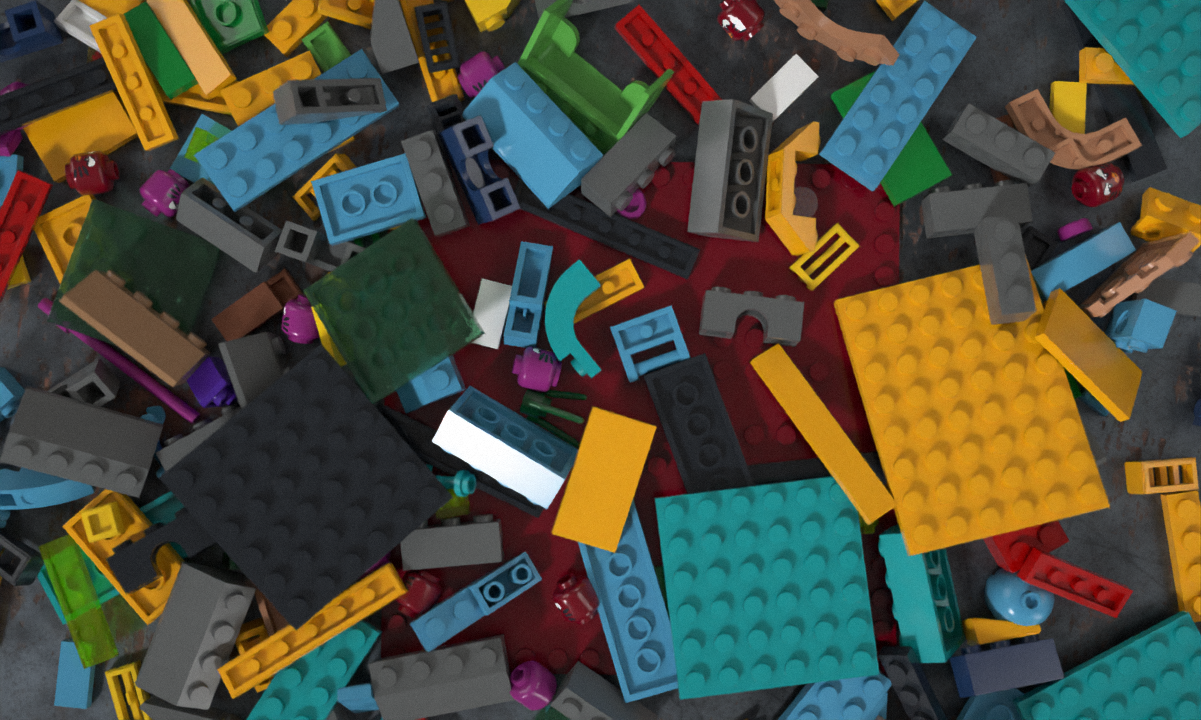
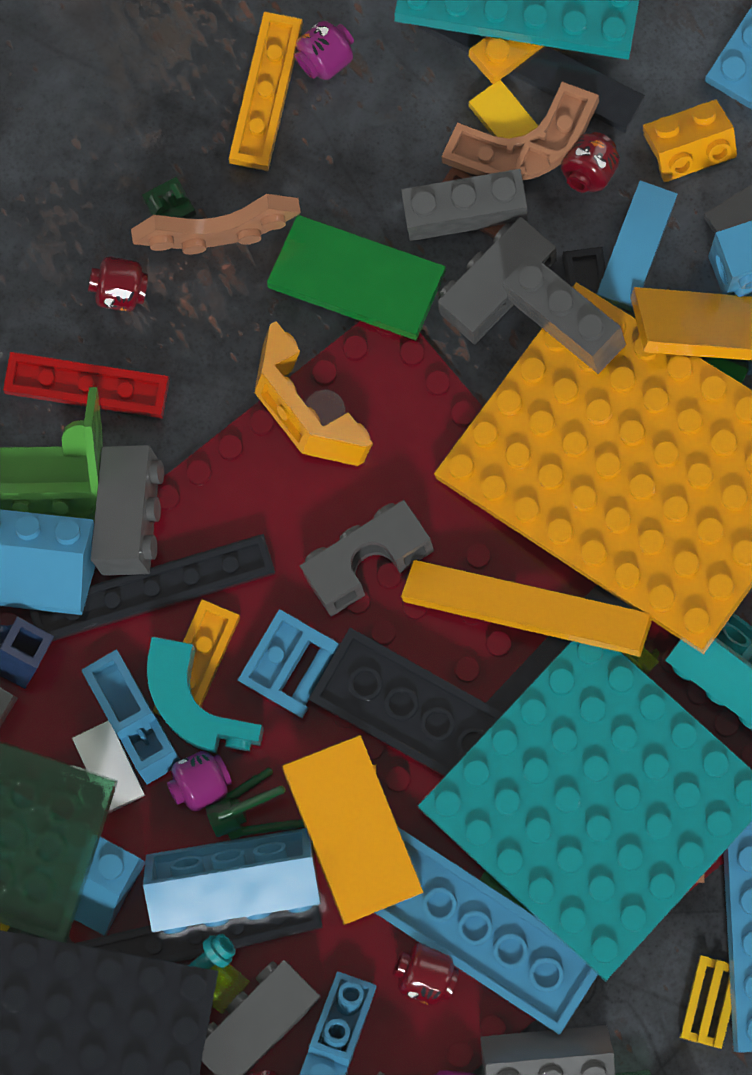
camera: 35 degrees left, 10 degrees down
magenta tile [616,189,646,220] -> none
dark grey slope [687,99,773,242] -> none
white tile [749,54,819,123] -> none
yellow tile [789,223,859,291] -> none
dark azure plate [819,1,977,192] -> none
magenta tile [1057,218,1093,242] -> none
nougat plate [1078,231,1200,318] -> none

